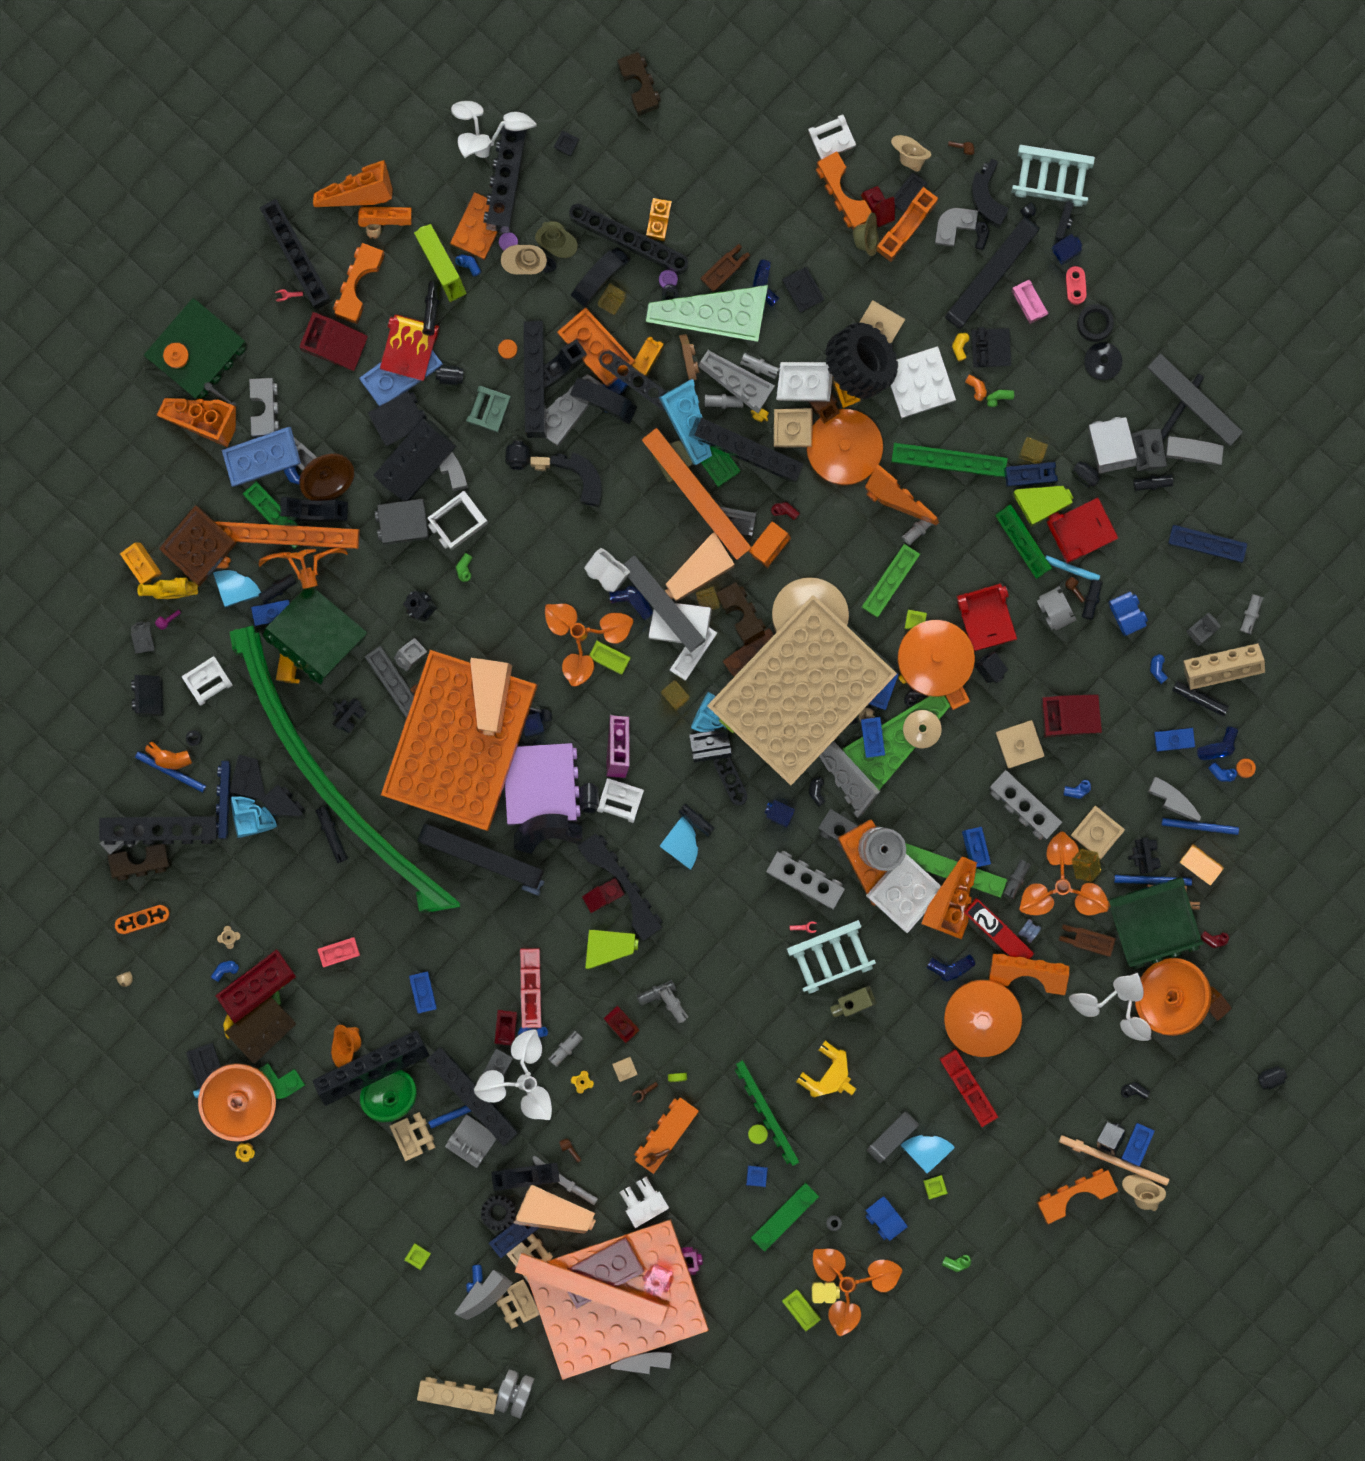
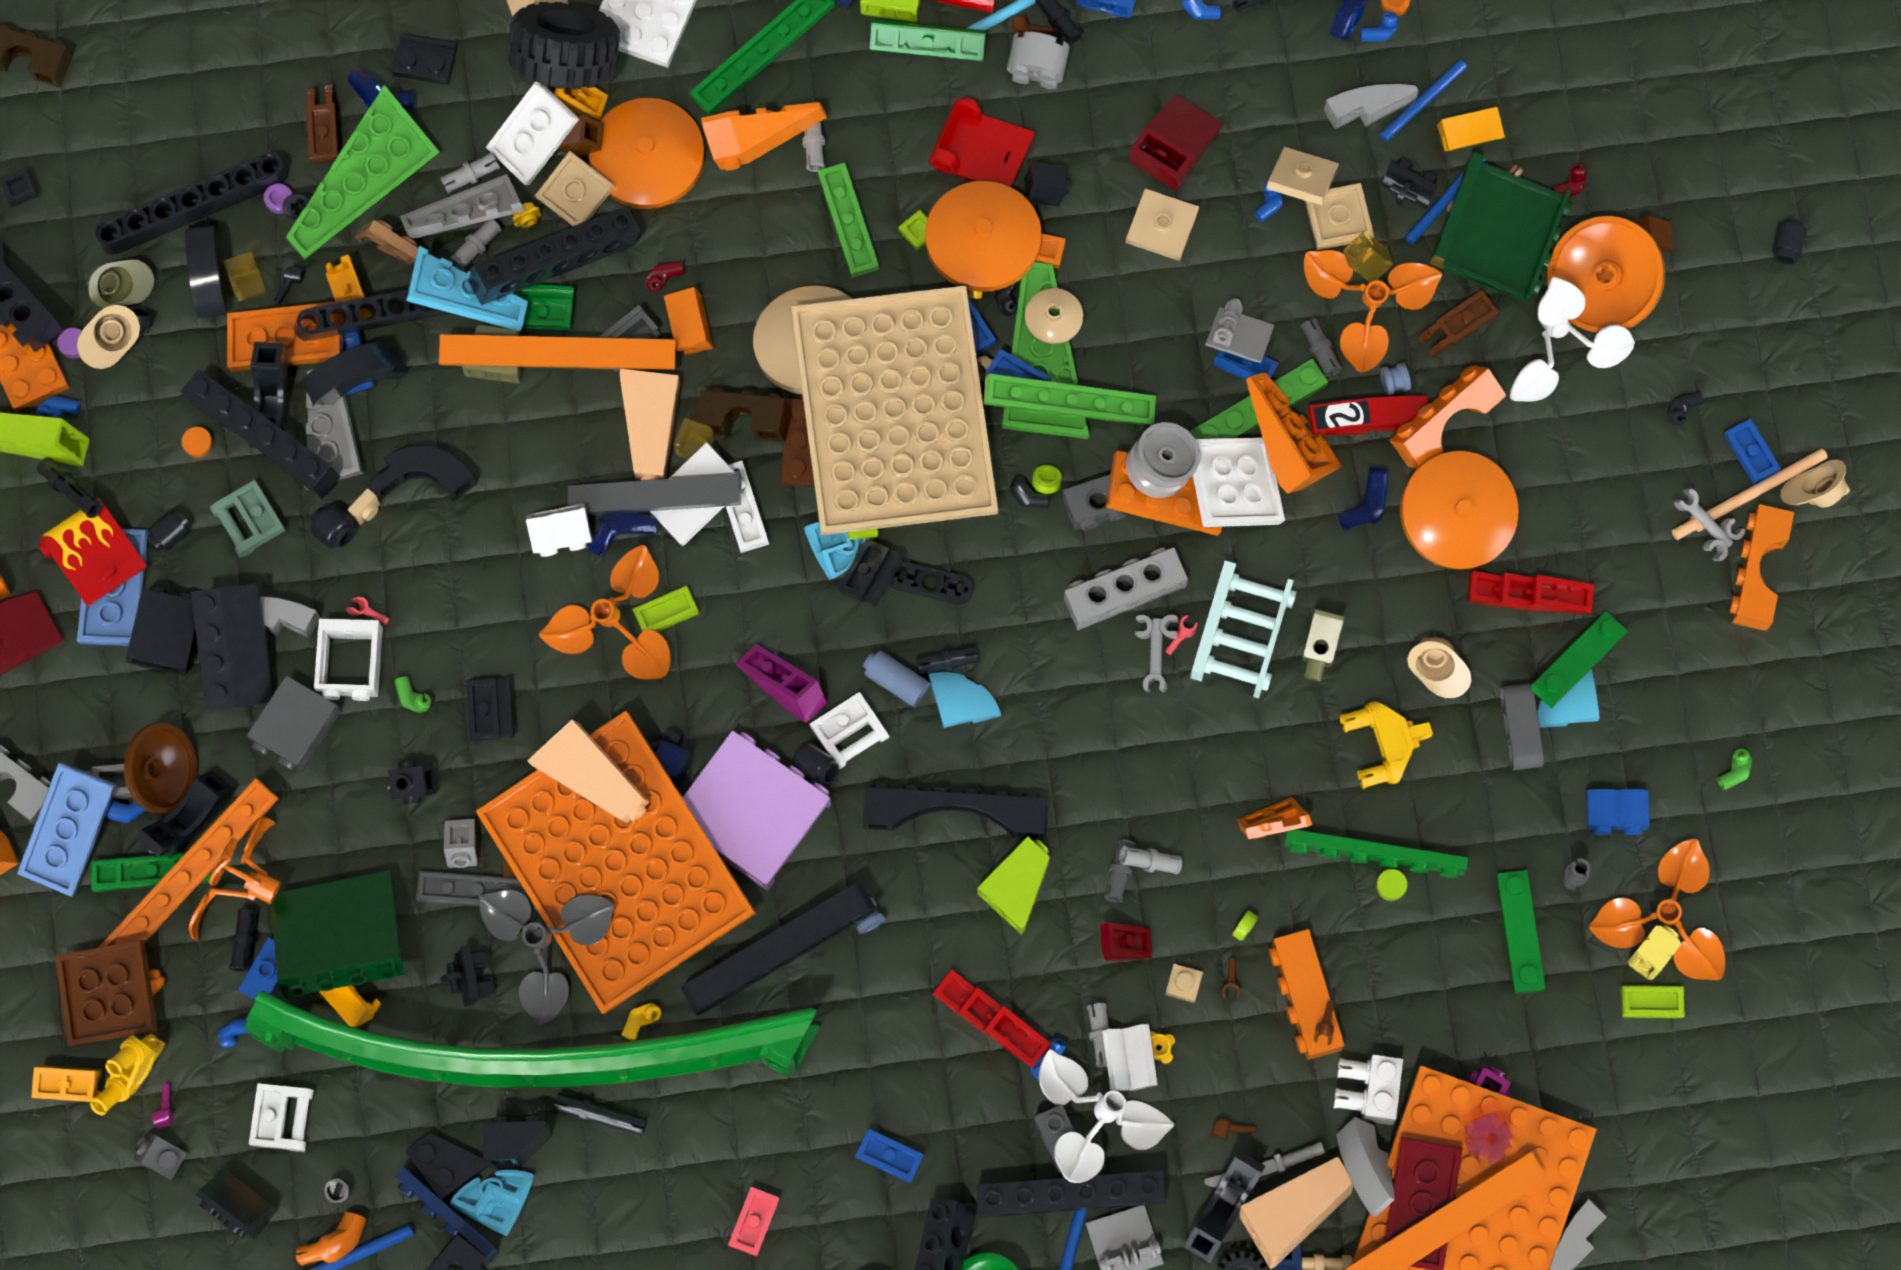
camera: 55 degrees left, 10 degrees down
medium azure brick [213,570,261,607] -> none
dark red slope [495,1010,518,1045] -> none
black arch [514,814,582,854] -> none
dark red slope [582,878,625,913] -> none
light orange slope [646,198,672,242] -> none
clear yellow panel [660,680,690,711] -> none
blue tile [746,1166,767,1187] -> none
clear blue brick [764,800,795,828] -> none
light grey wing [819,741,880,818] -> none
lime tile [923,1175,948,1199] -> none
light grey brick [989,770,1062,840] -> none
brick [1097,1122,1125,1156] -> none
blue plate [1154,728,1195,752] -> none
none -> blue arm [218,1018,248,1048]
none -> black hand [274,266,305,304]
none -> coral hand [346,597,389,624]
none -> black plate [466,677,514,742]
none -> dark grey plant [479,890,614,1025]
none -> yellow arm [621,1003,662,1041]
none -> sand blue brick [863,650,930,708]
none -> bright green plate [984,374,1156,426]
none -> lime tile [1032,465,1062,494]
none -> white panel [1102,1024,1158,1091]
none -> light grey bar [1135,615,1179,692]
none -> light grey hinge [1205,298,1275,363]
none -> orange wing [1237,797,1312,839]
none -> tan plate [1267,147,1339,205]
none -> light grey slope [1336,1117,1395,1217]
none -> tan piece [1407,636,1472,698]
none -> green plate [1529,611,1628,709]
none -> light grey bar [1674,489,1745,561]

